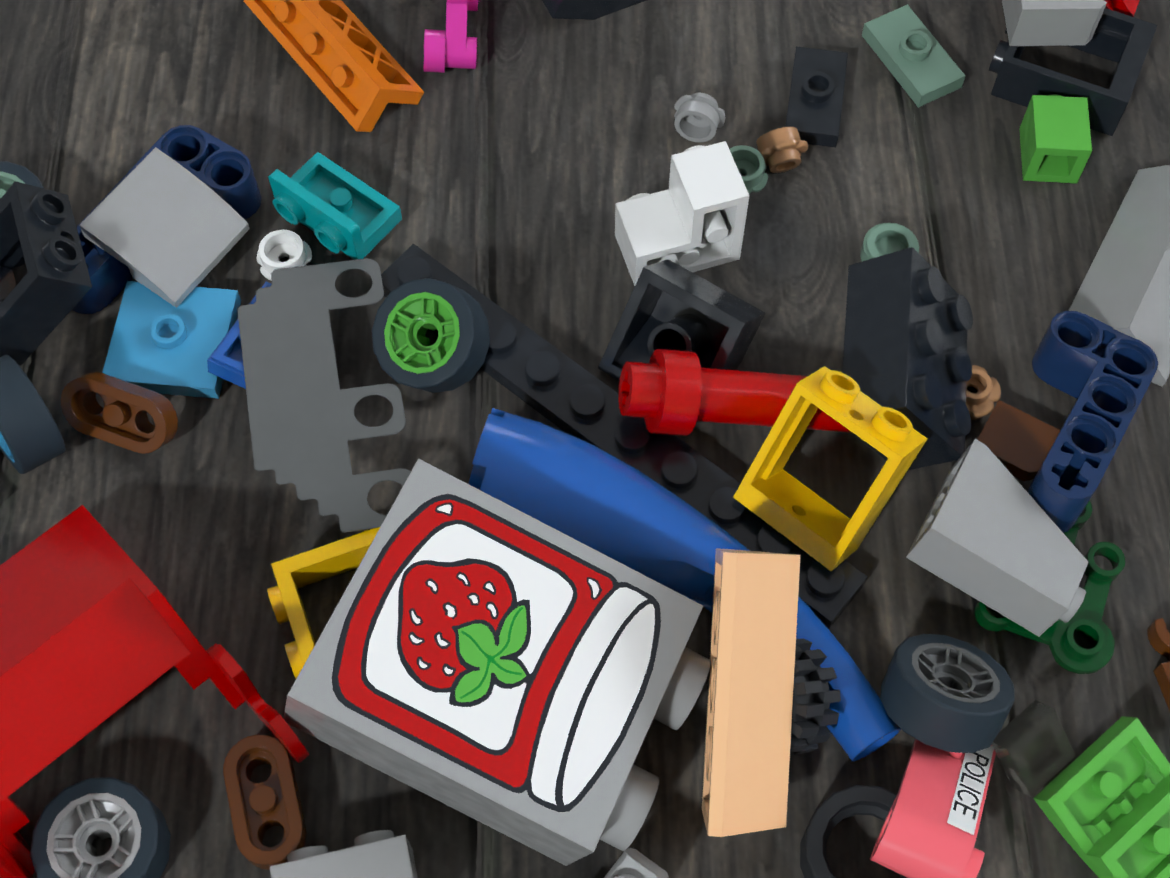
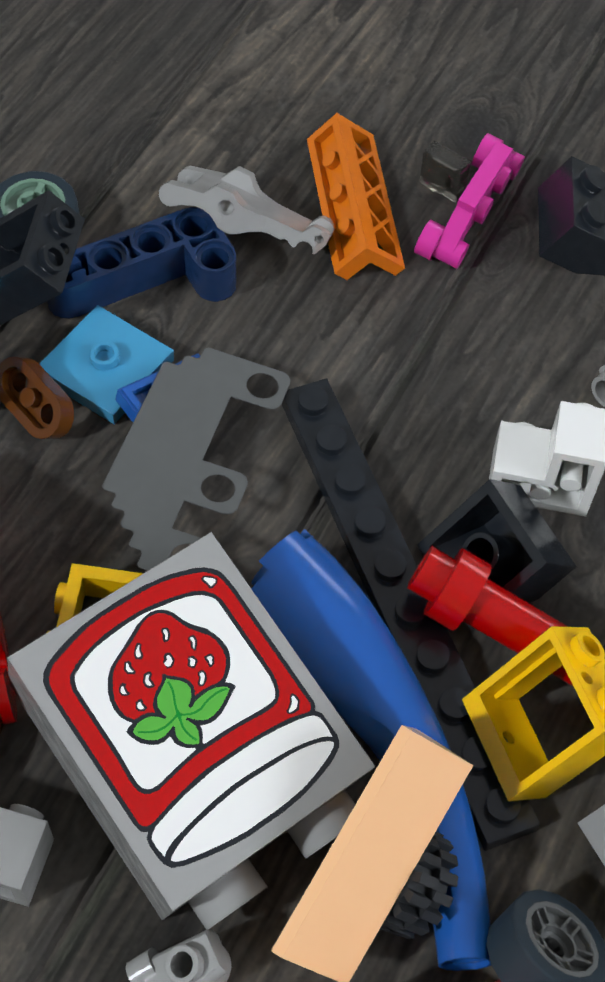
camera: 25 degrees right, 5 degrees down
light grey slope [79,147,250,308] -> none
white plate [256,229,312,281] -> none
teal bracket [268,152,402,260] -> none
wheel [372,278,490,393] -> none
none -> light grey animal [159,166,335,254]

